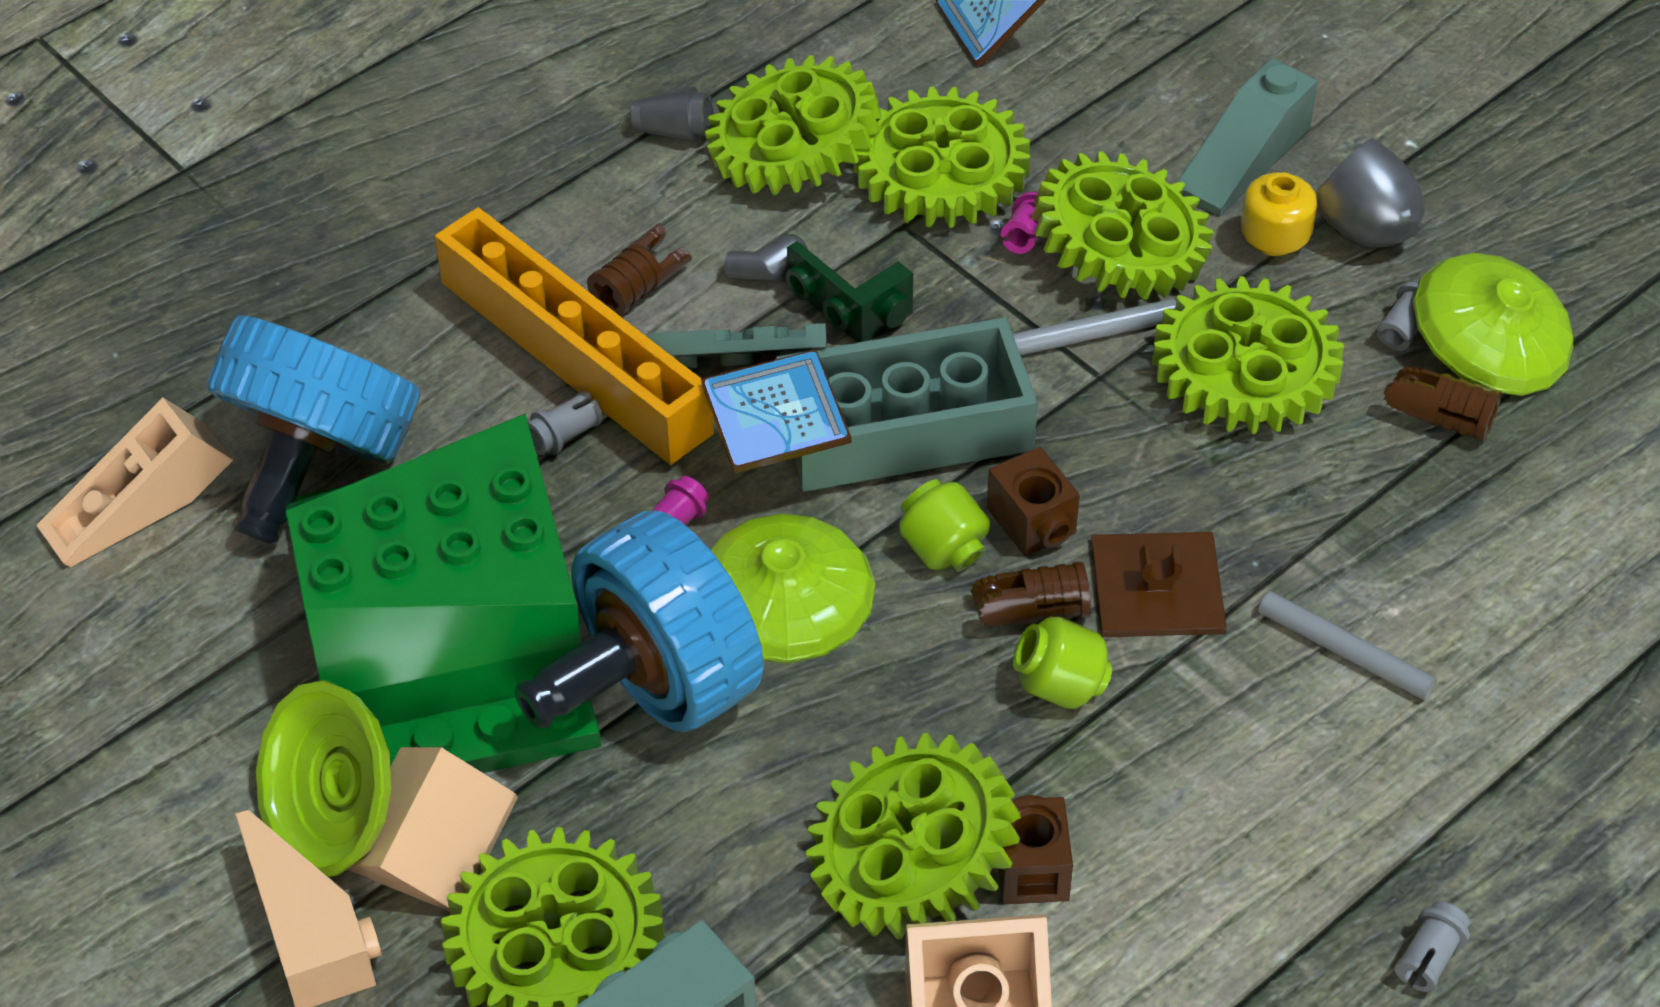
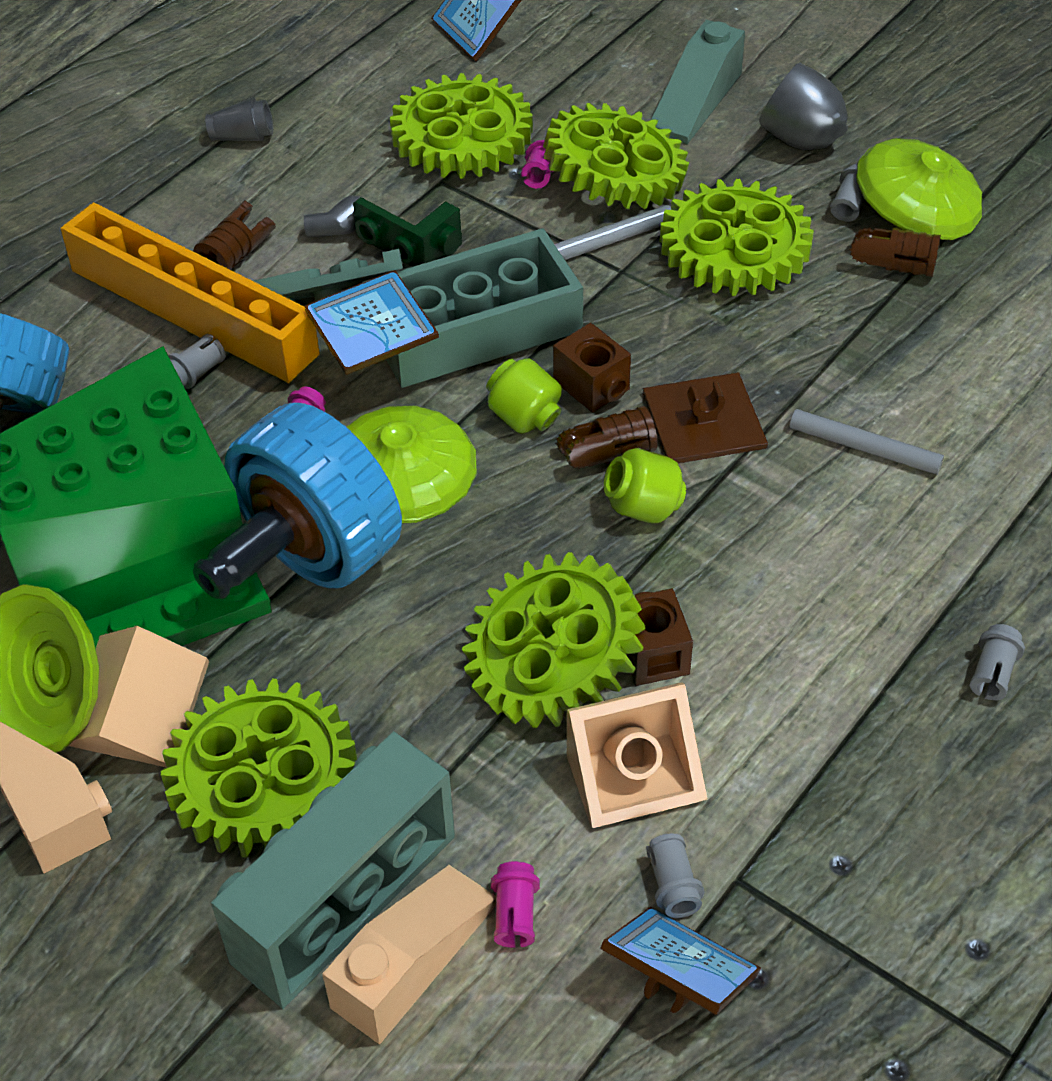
camera: 10 degrees left, 0 degrees up
lime gear [705,55,881,195] -> none
yellow head [1241,172,1317,256] -> none

